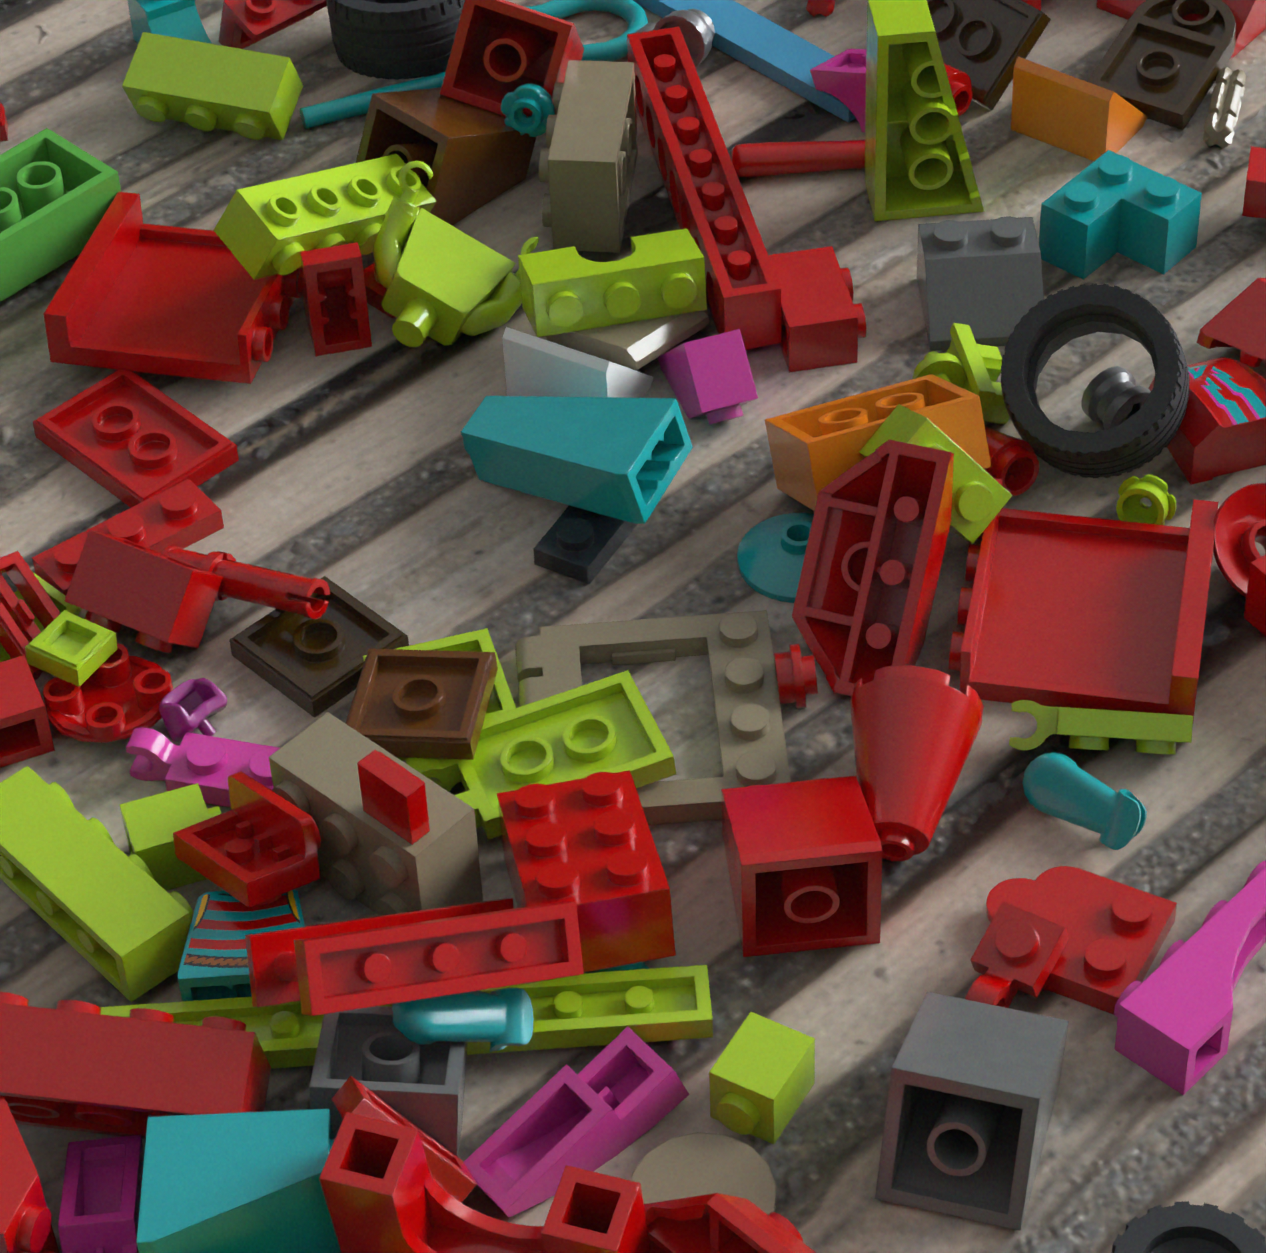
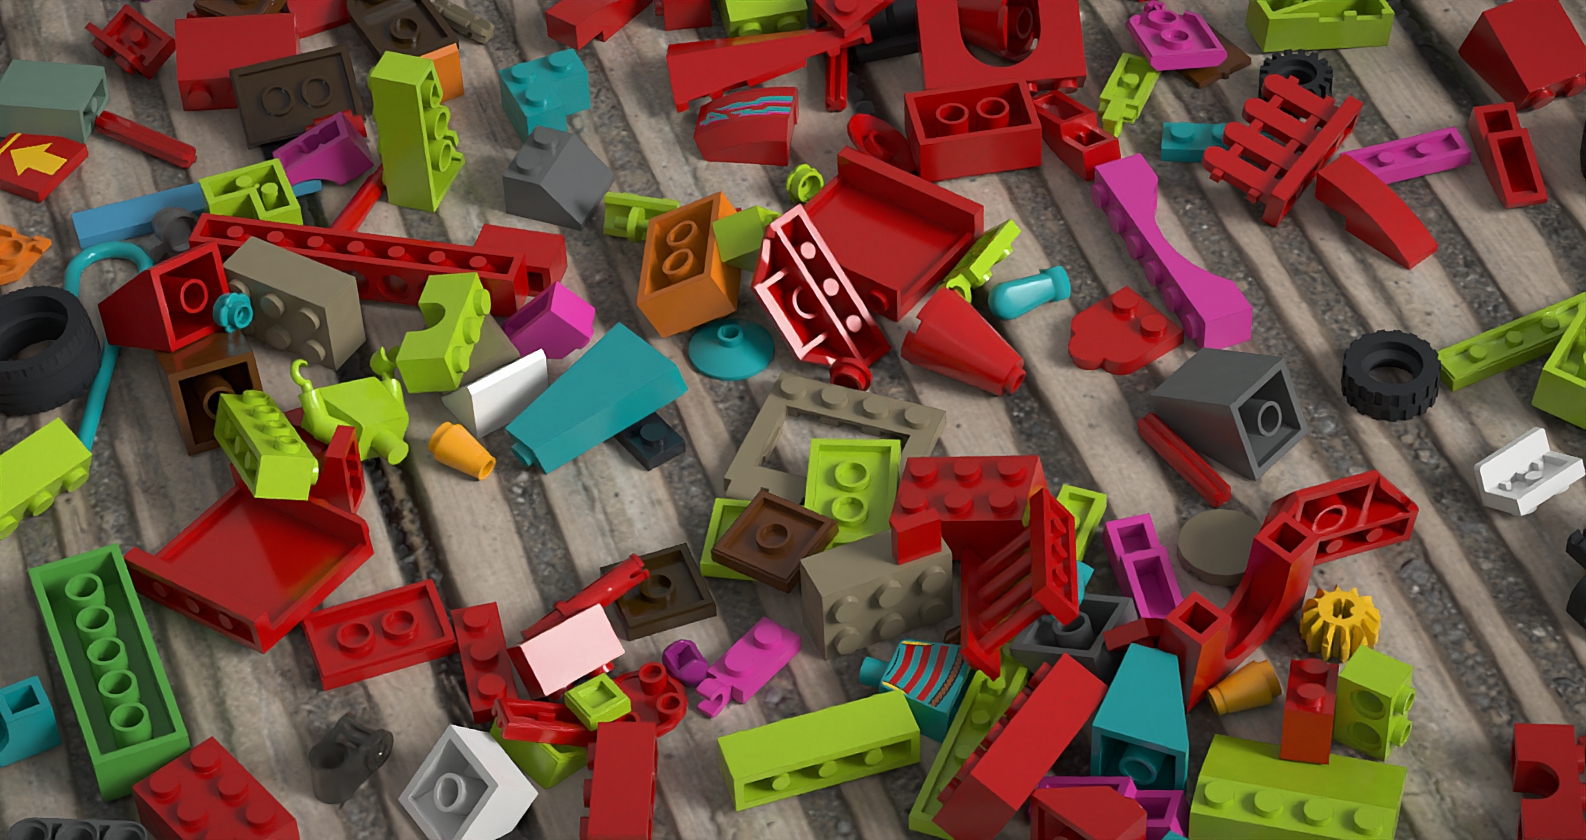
camera: 65 degrees left, 0 degrees up
lime brick [119,783,222,891] -> none
red bracket [173,771,321,908] -> none
lime brick [709,1012,815,1144] -> none
red slope [721,776,882,957] -> none
red plate [965,901,1069,1008] -> none
black tyre [1001,283,1189,479] -> none
flat silver wheel [1081,366,1151,429] -> none
none -> lime brick [198,158,303,225]
none -> light orange cone [428,422,496,480]
none -> red axle [1137,413,1232,507]

